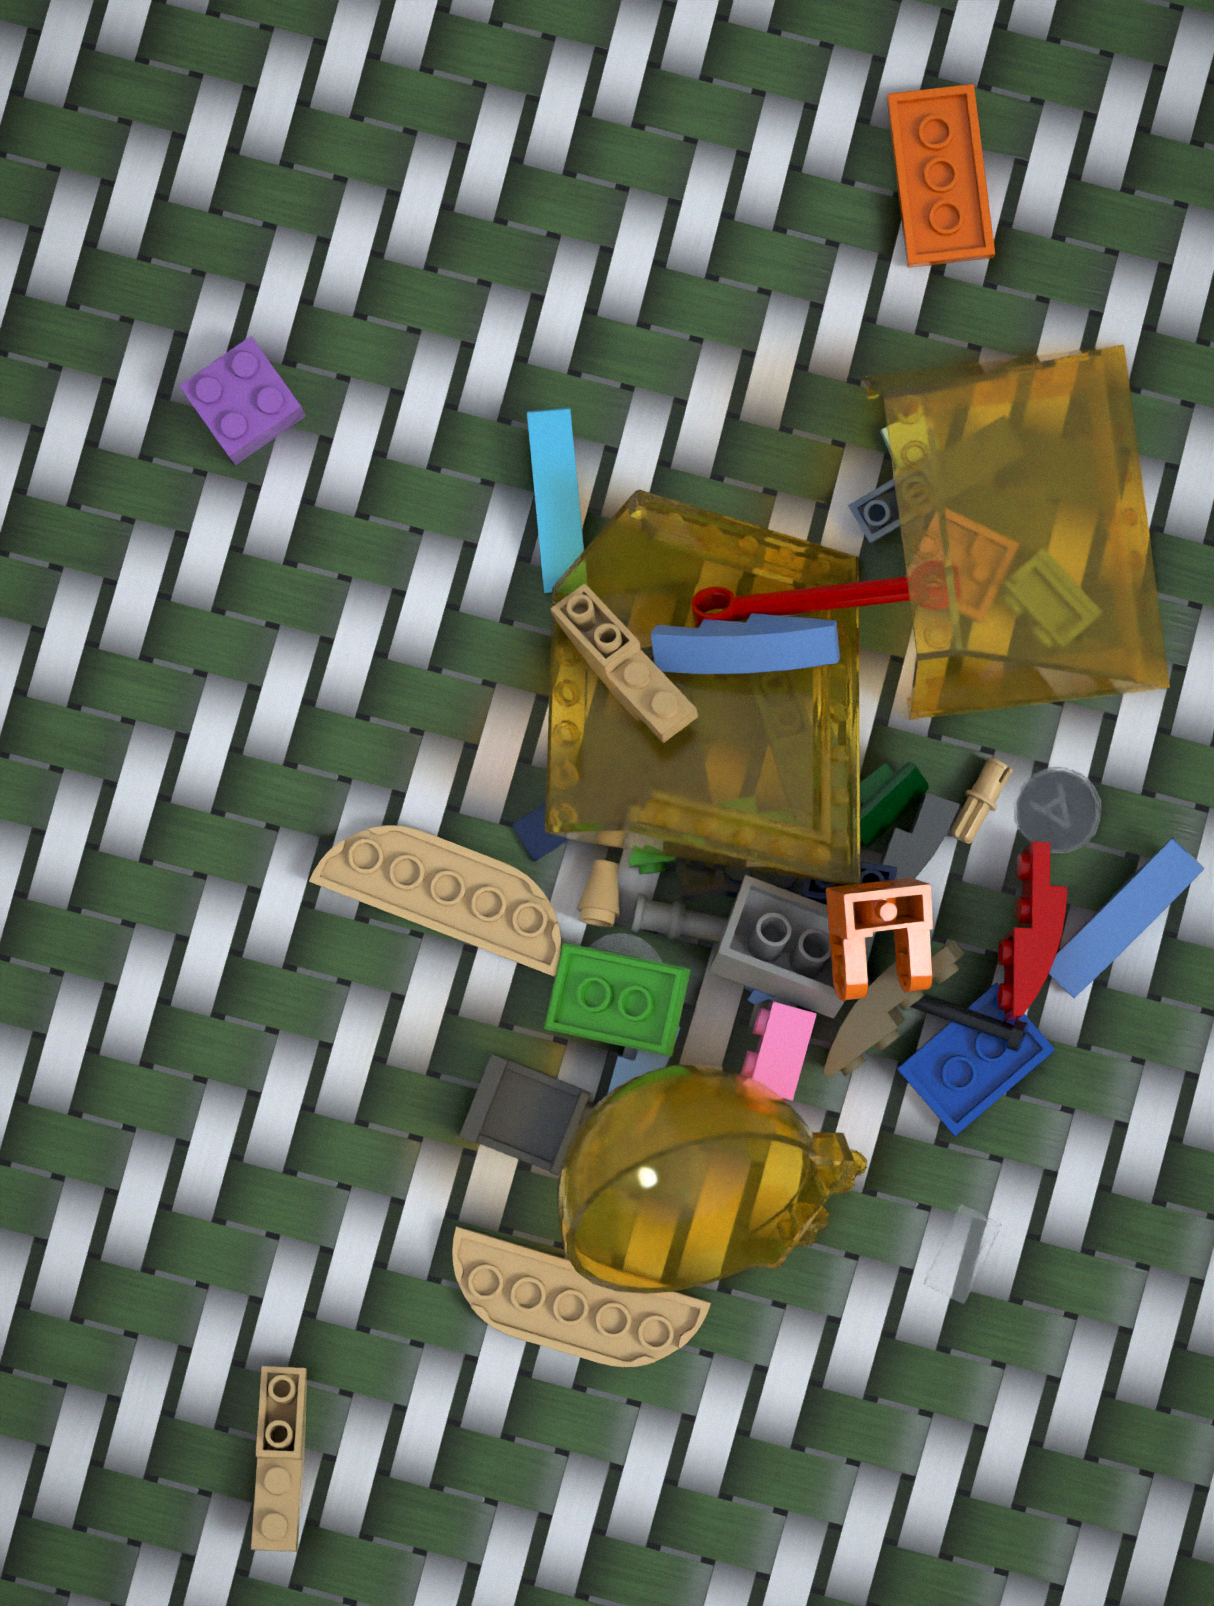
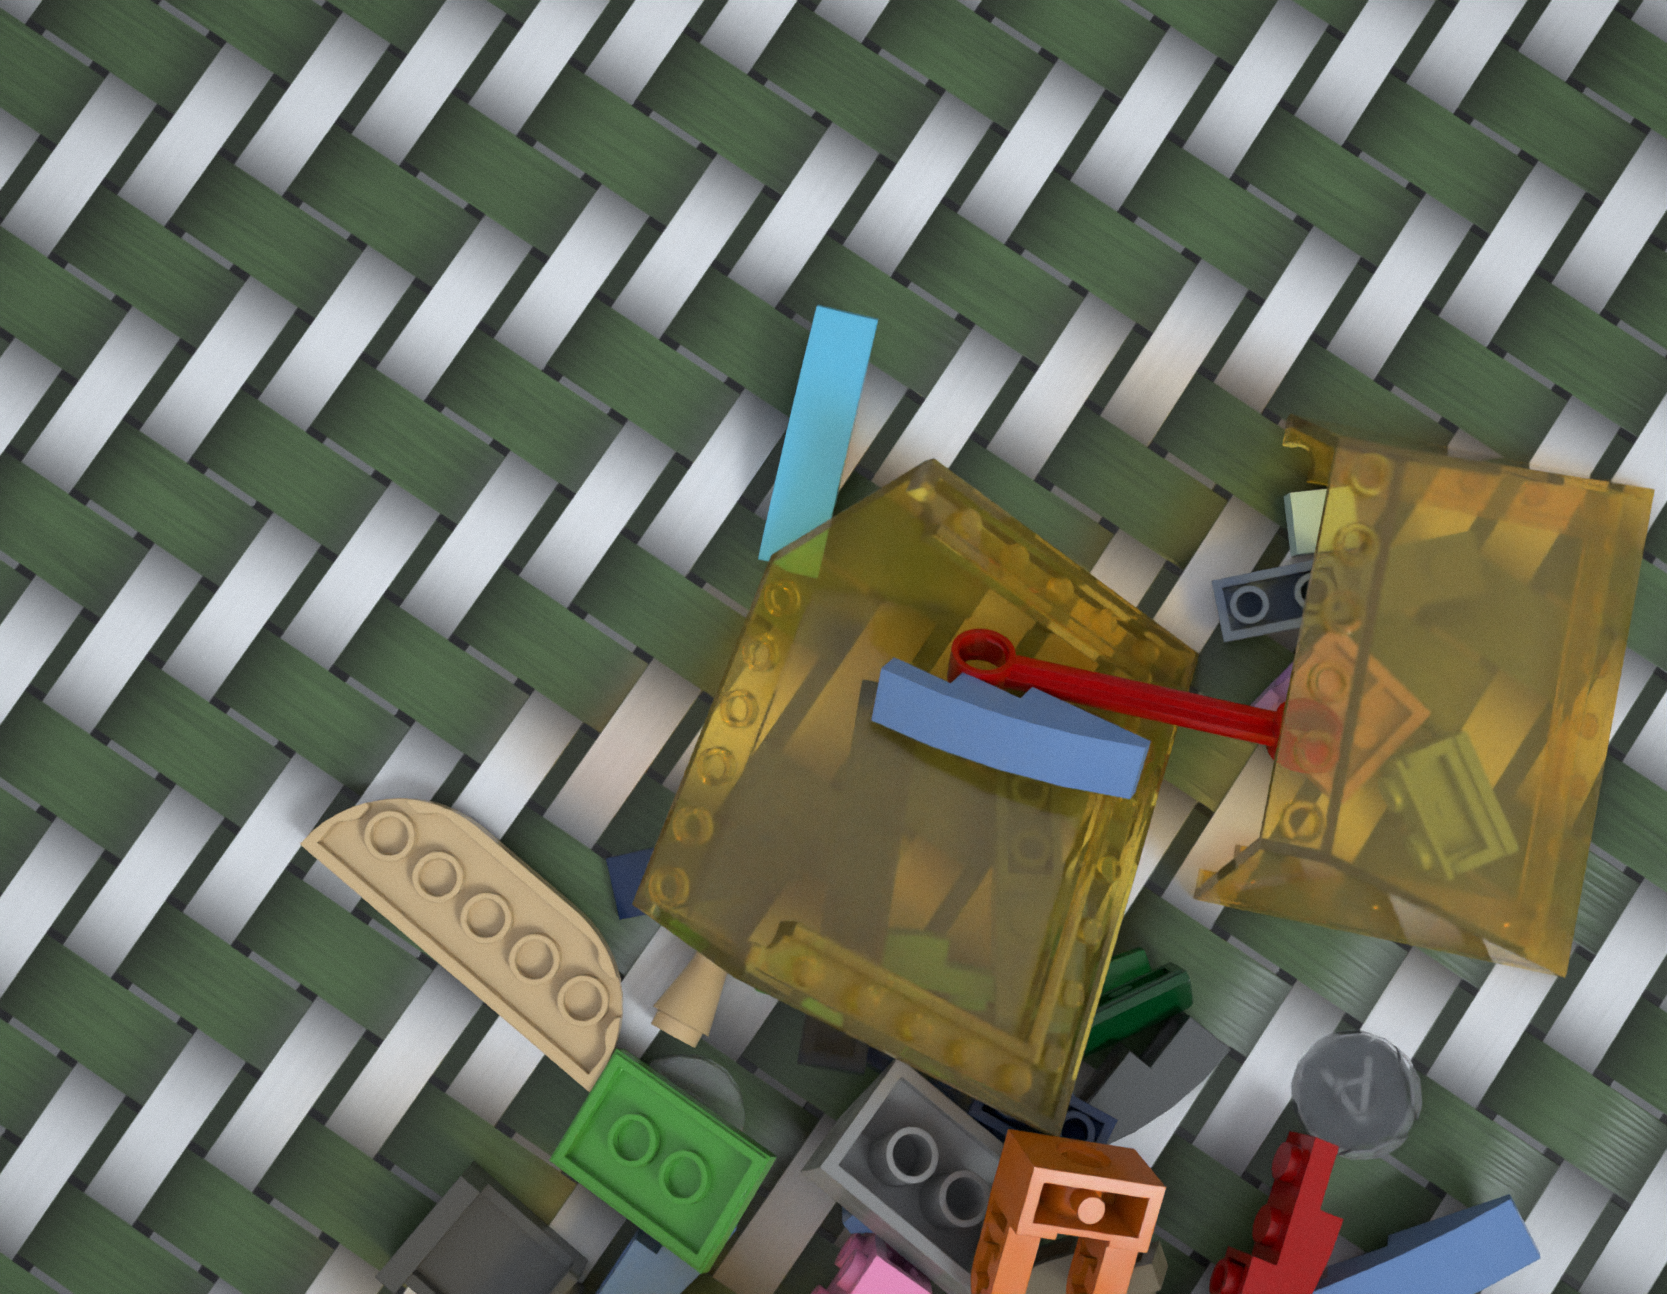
camera: 15 degrees right, 0 degrees up
medium lavender brick [179,336,306,466] -> none
tan slope [550,583,698,743] -> none
light grey pin [631,893,728,942] -> none
orange plate [886,84,995,268] -> none
tan axle [951,757,1013,844] -> none

